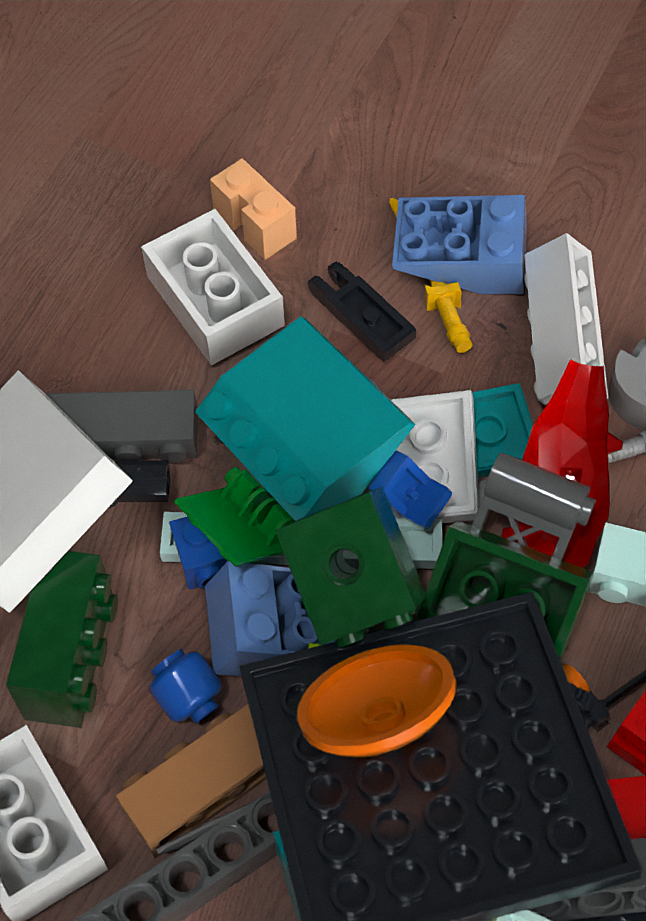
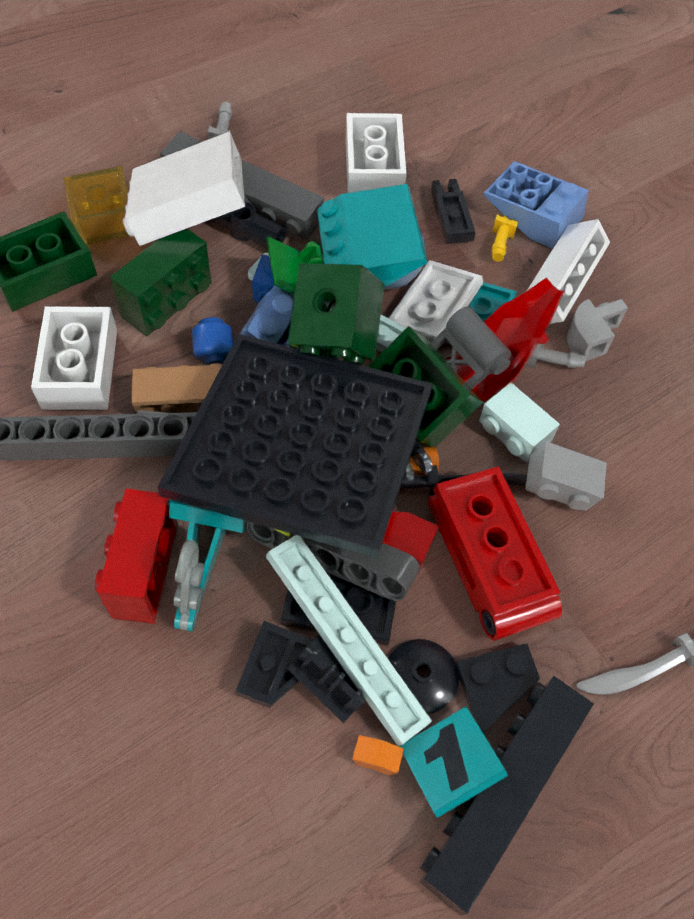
camera: 25 degrees right, 0 degrees up
light nougat brick [210,158,297,260] -> none
orange dish [297,645,456,757] -> none
blue bracket [369,450,452,530] -> none

